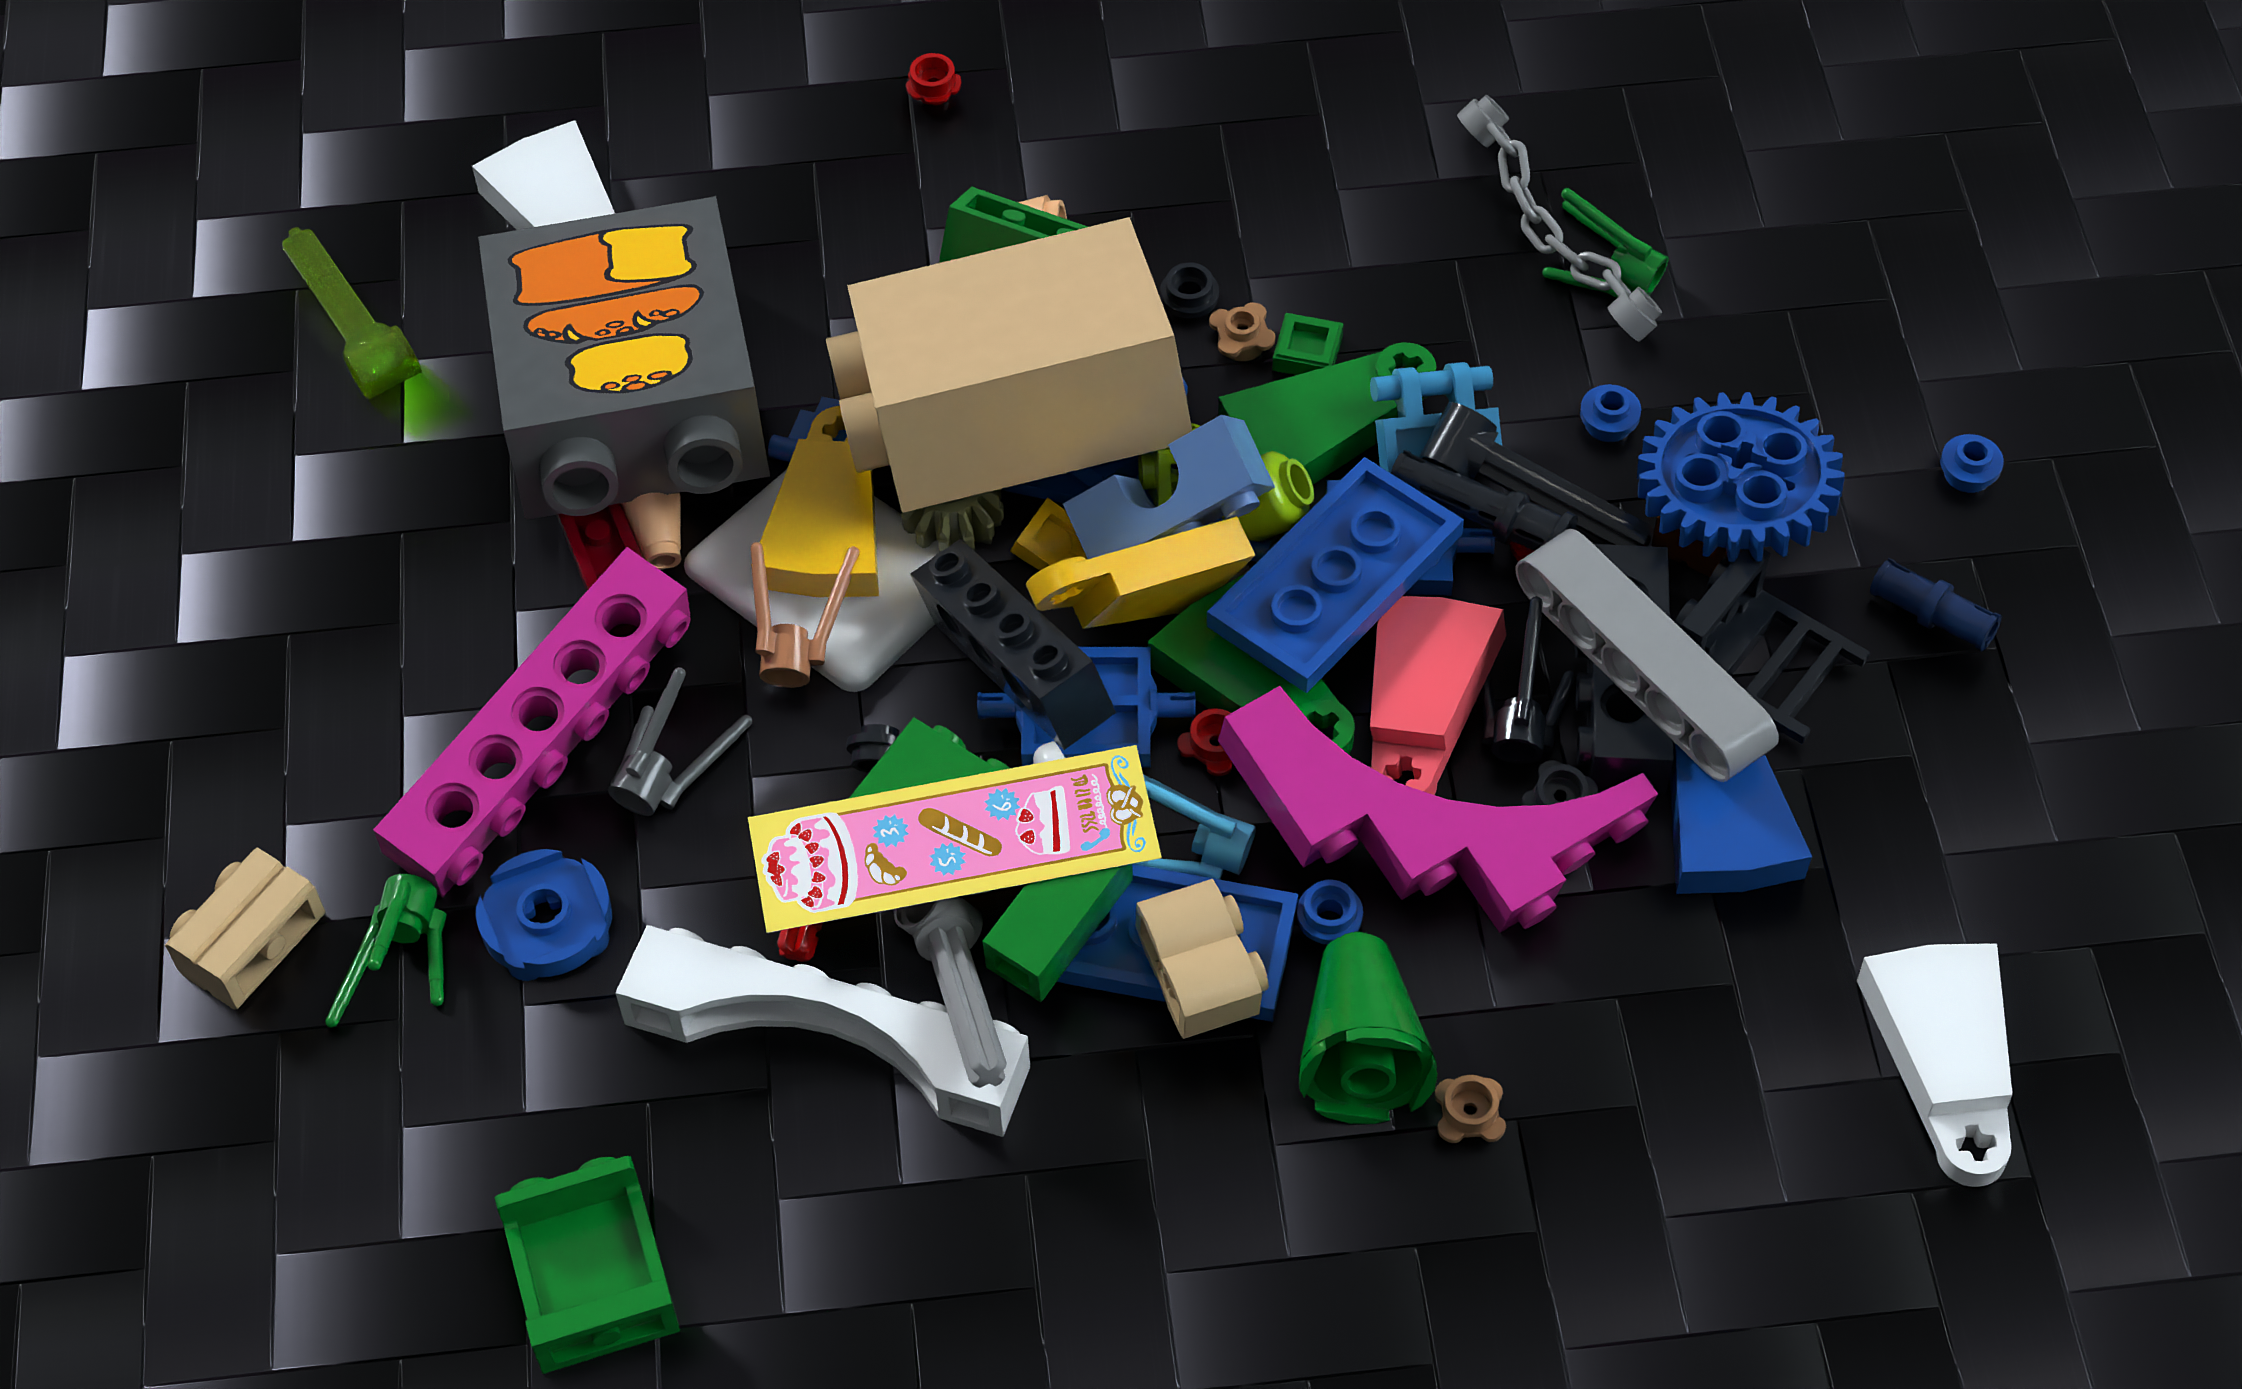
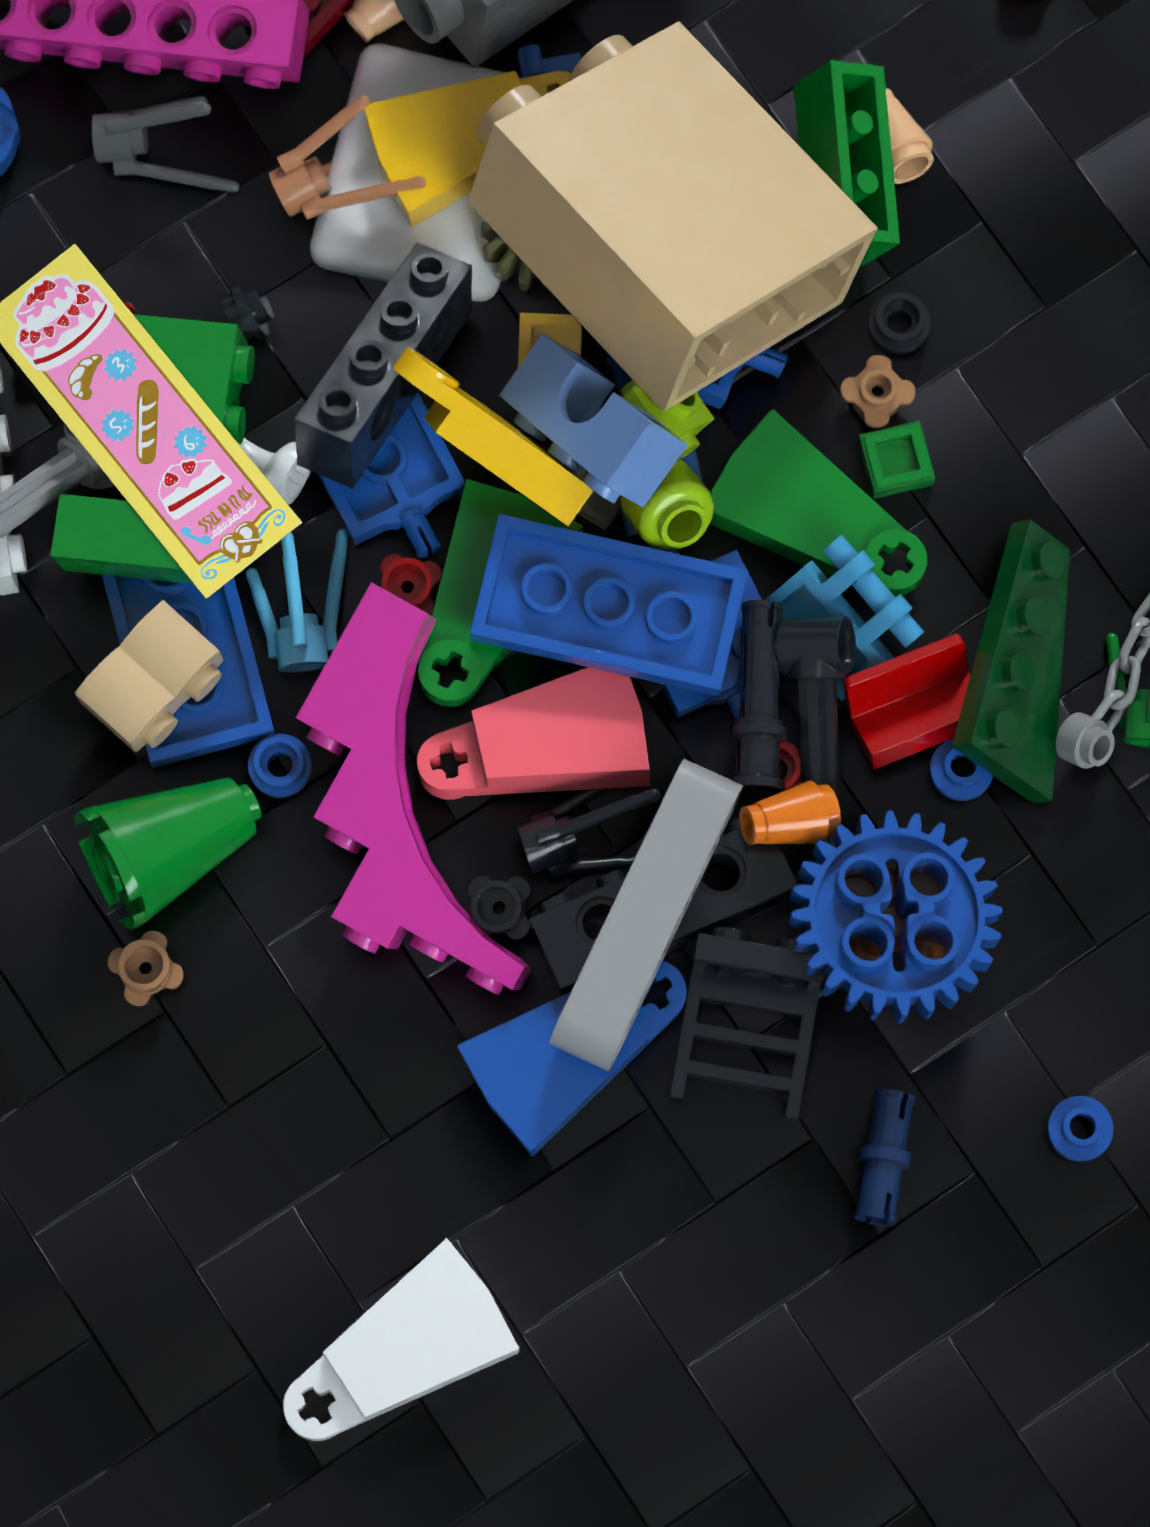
camera: 60 degrees right, 20 degrees up
none -> orange cone [739,781,841,845]
none -> red panel [843,634,971,770]
none -> dark green wing [952,519,1070,804]

